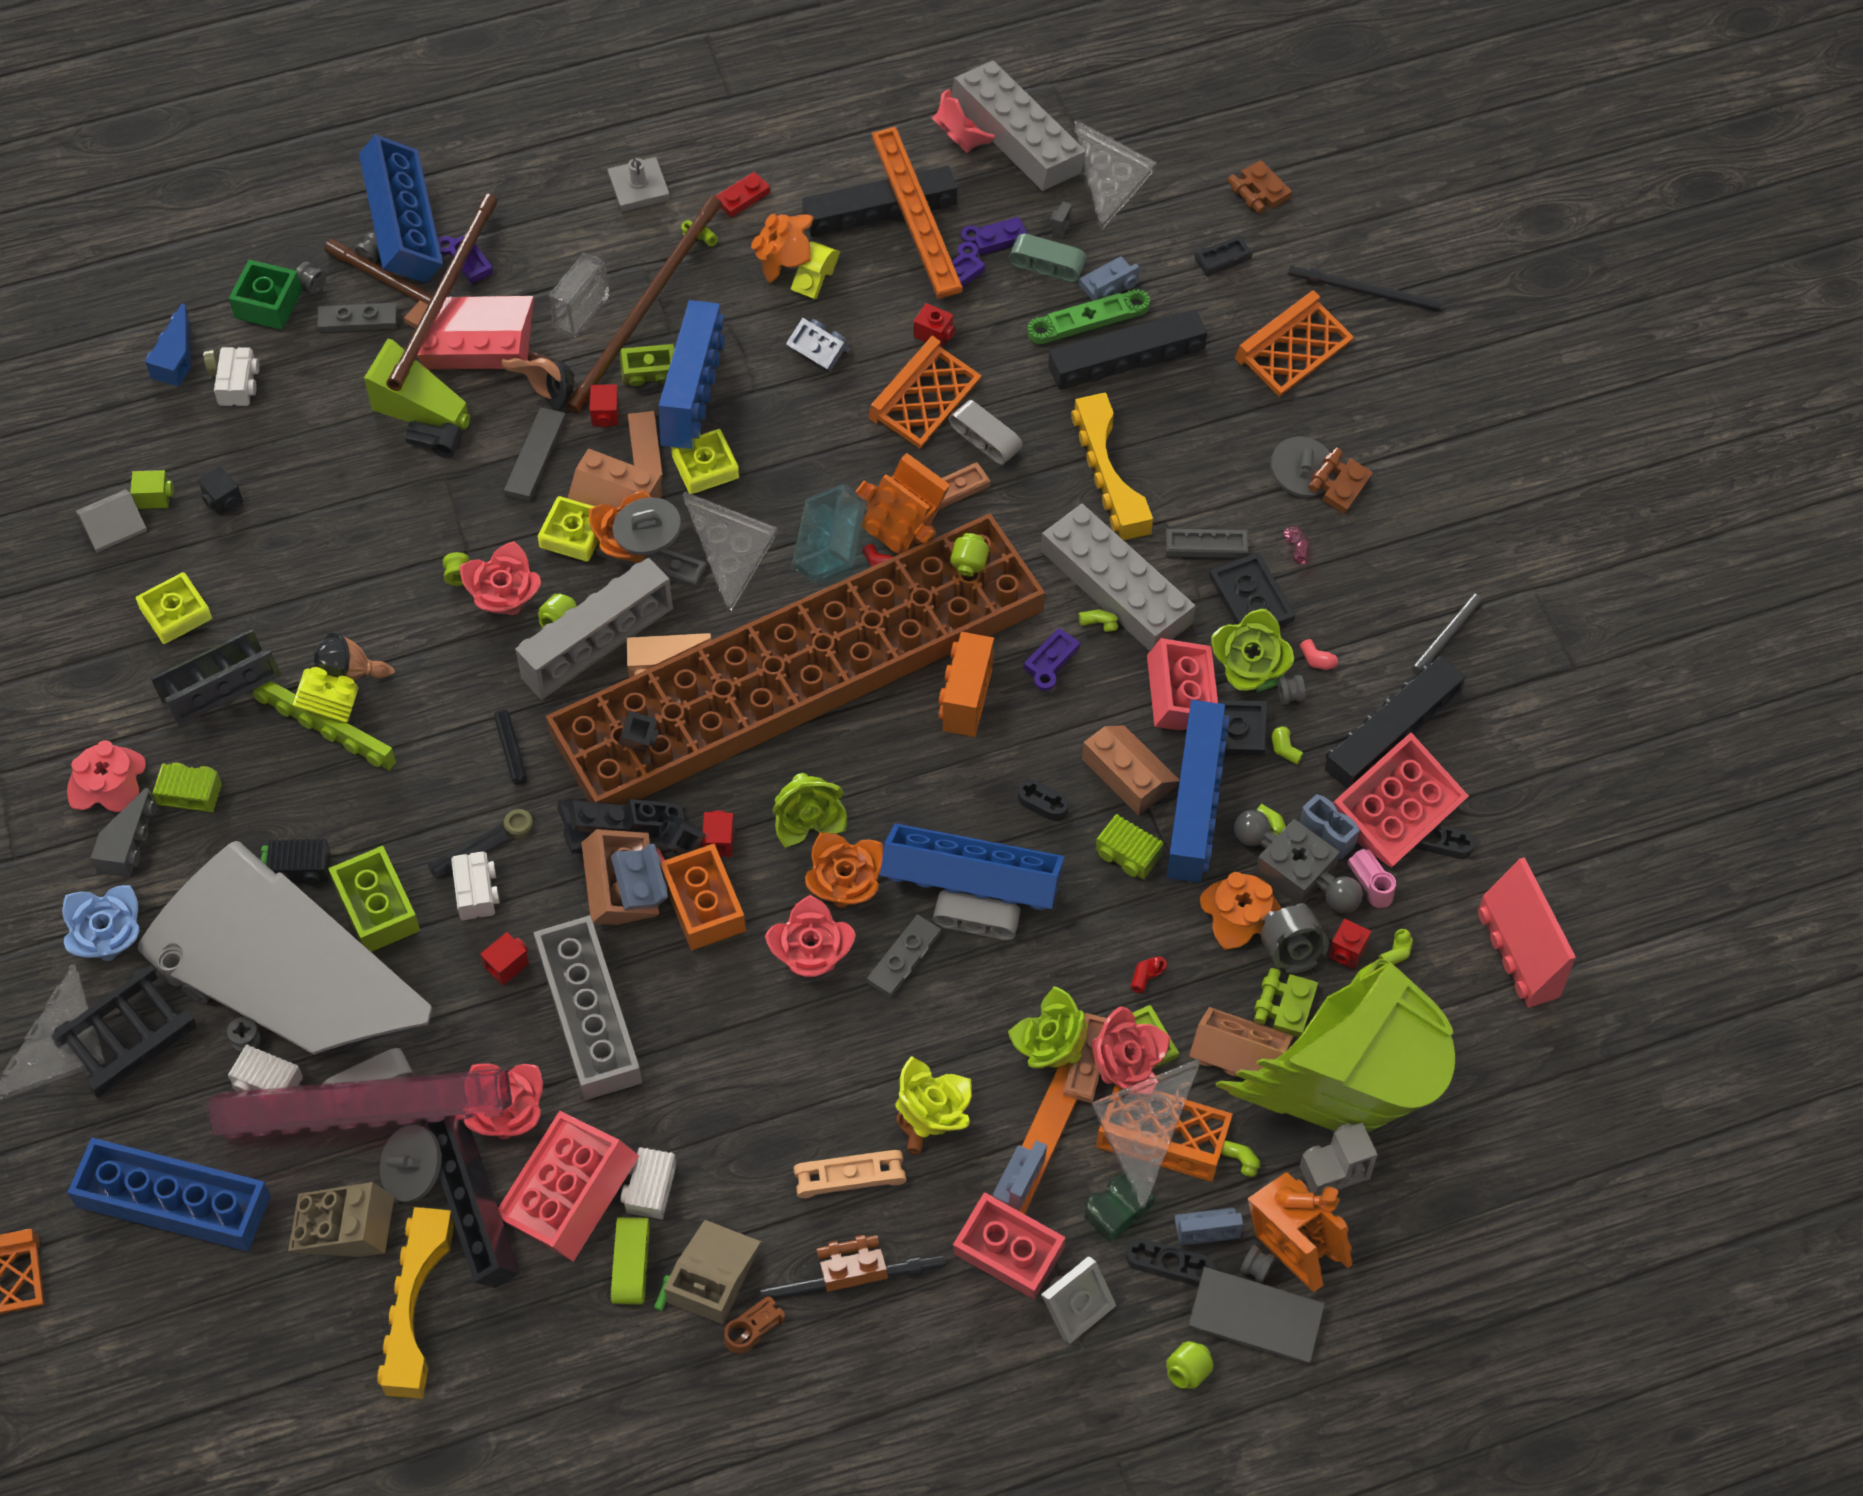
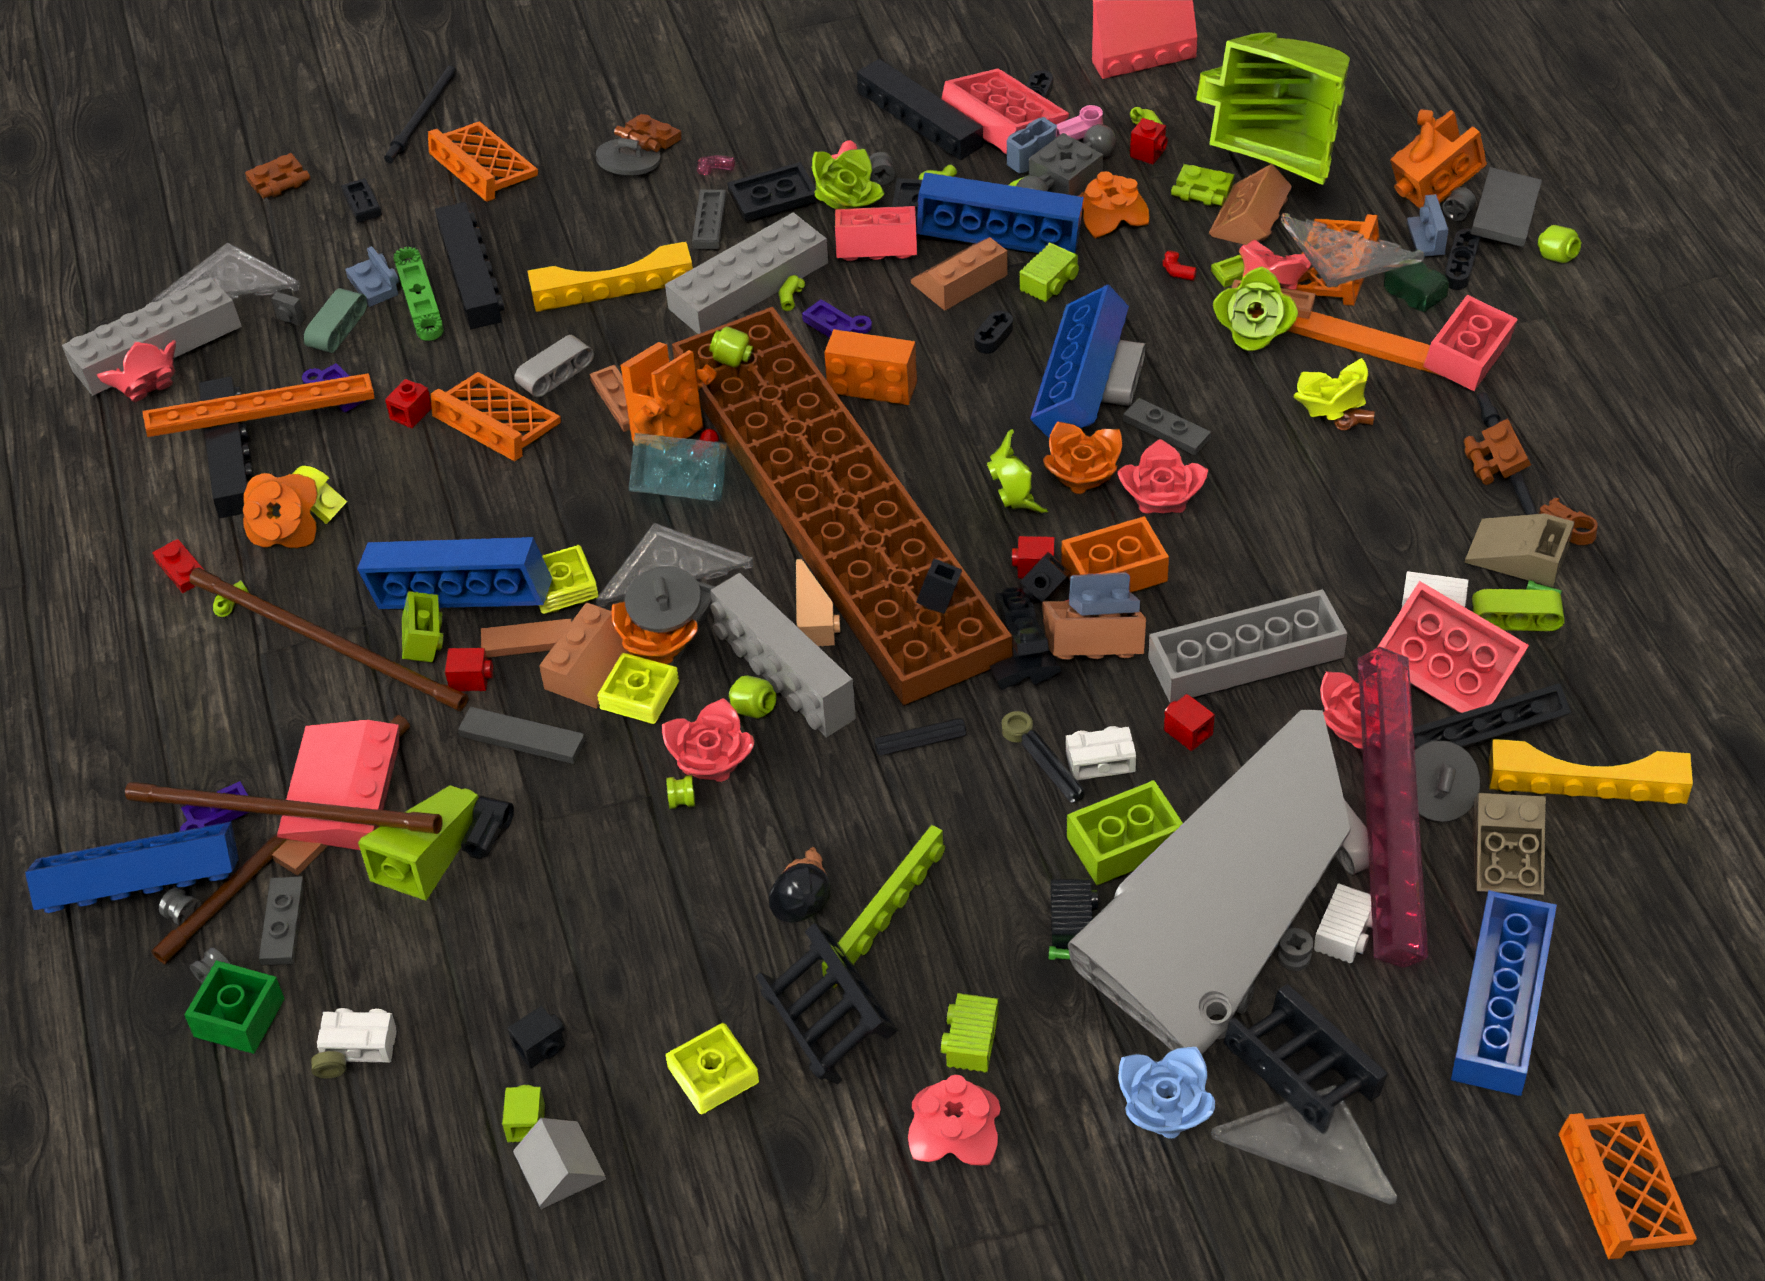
camera: 85 degrees left, 10 degrees down
dark grey slope [91,788,157,877] -> none
blue slope [146,304,191,387] -> none
neon yellow brick [293,667,359,723] -> none
piece [502,358,575,410] -> none
clear brick [549,252,610,338] -> none
light grey tile [607,157,670,212] -> none
bracket [786,318,851,371] -> none
light nougat plate [794,1150,906,1198] -> none
dark purple hinge [961,217,1027,255] -> none
sand blue bracket [993,1140,1047,1211] -> none
light grey tile [1041,1256,1116,1344] -> none
lime arm [1221,1140,1260,1177] -> none
dark grey brick [1261,903,1329,974] -> none
light grey brick [1300,1123,1378,1196] -> none
dark grey bar [1412,594,1482,674] -> none

